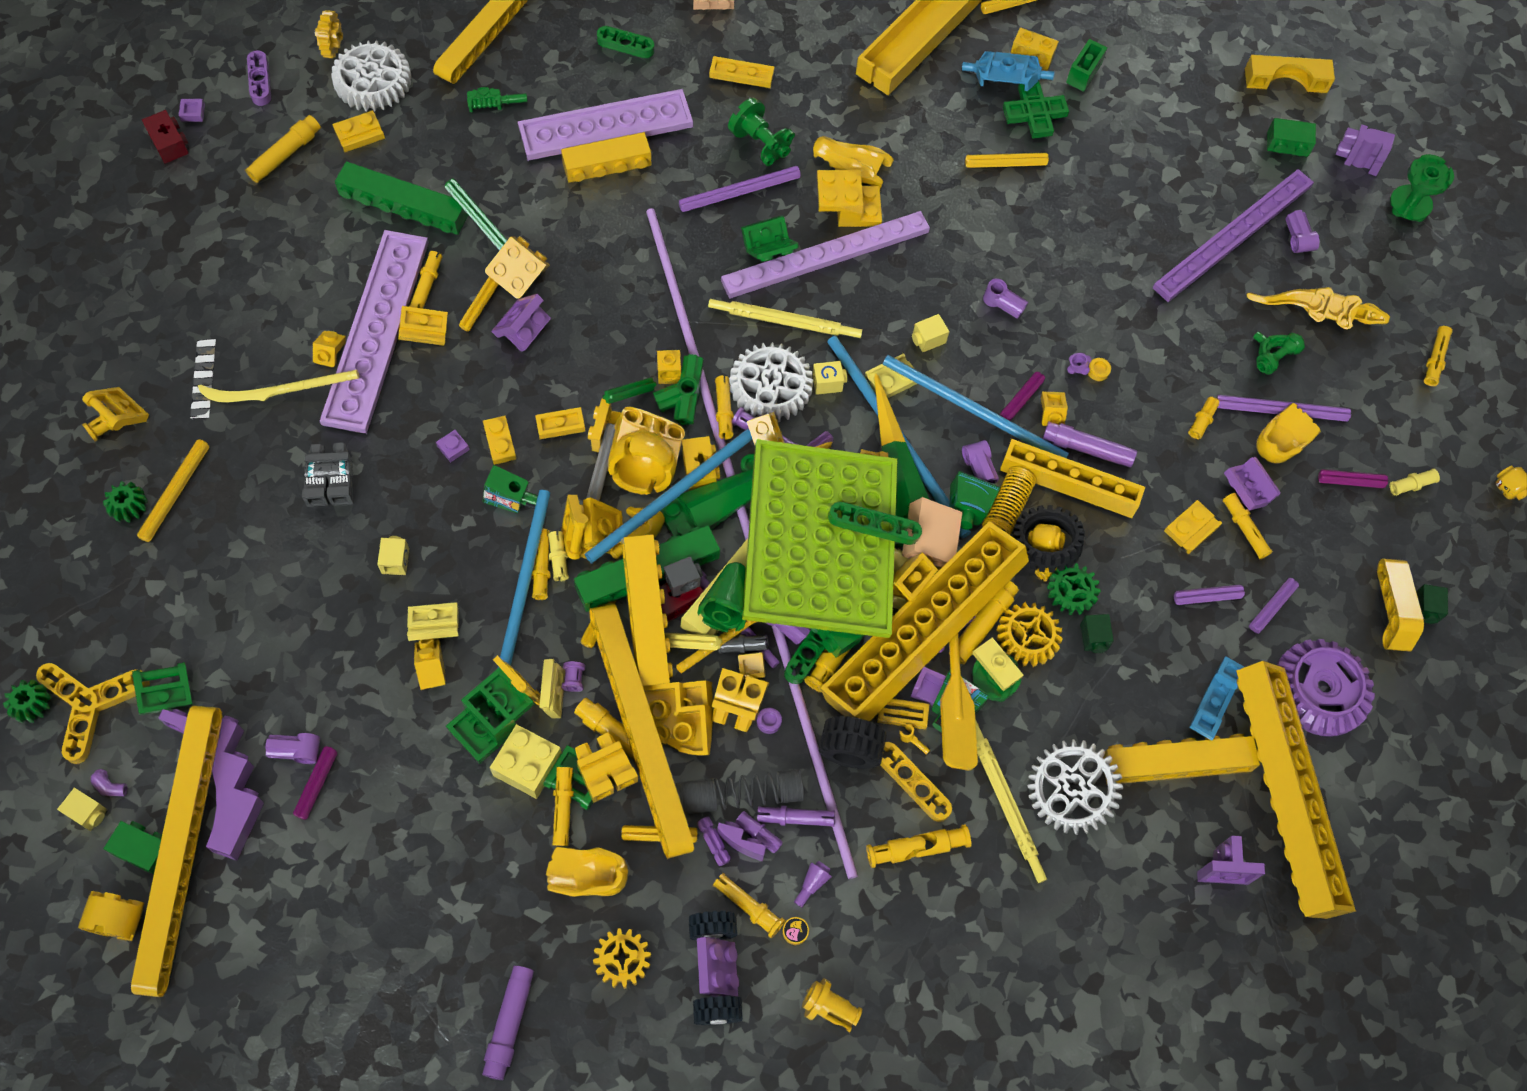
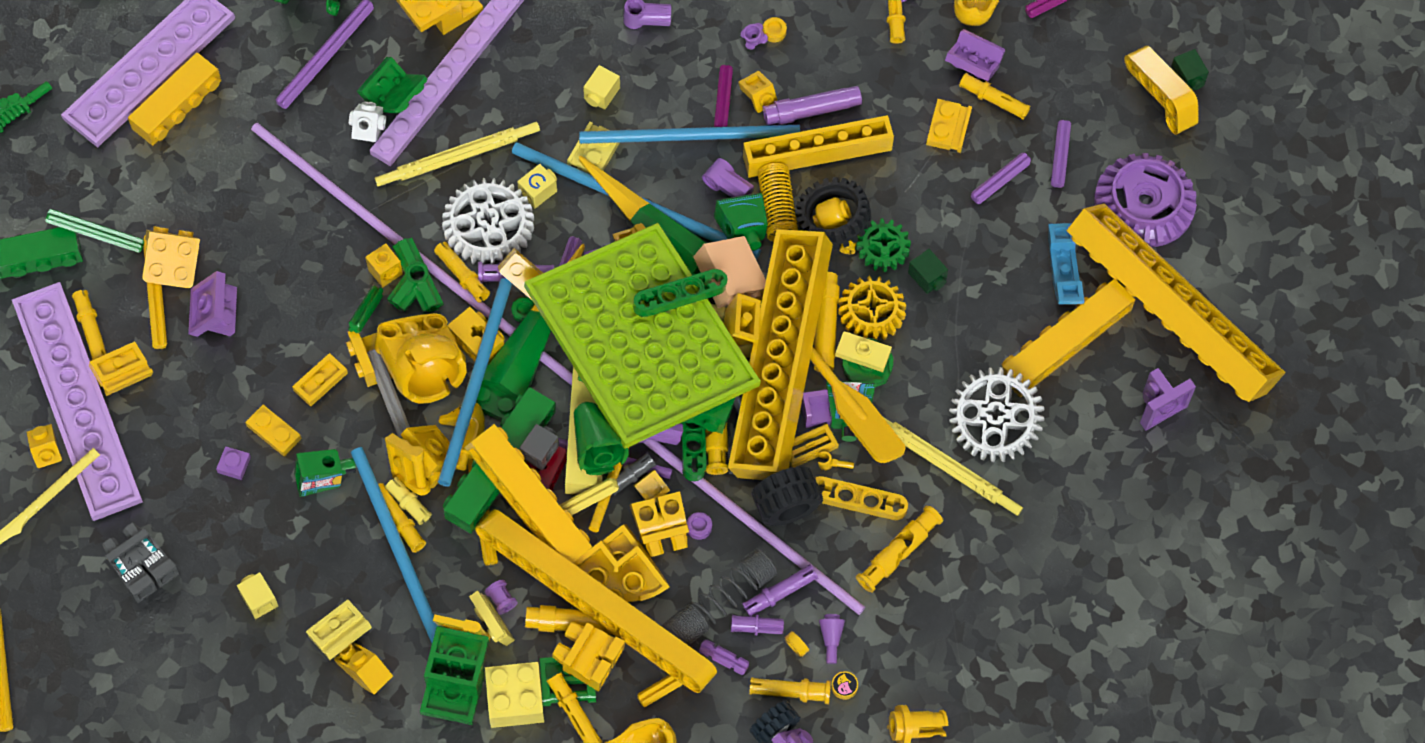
camera: 30 degrees left, 0 degrees up
medium lavender slope [717,821,766,861] -> none
none -> white brick [349,102,386,142]
none -> yellow tile [784,631,809,657]

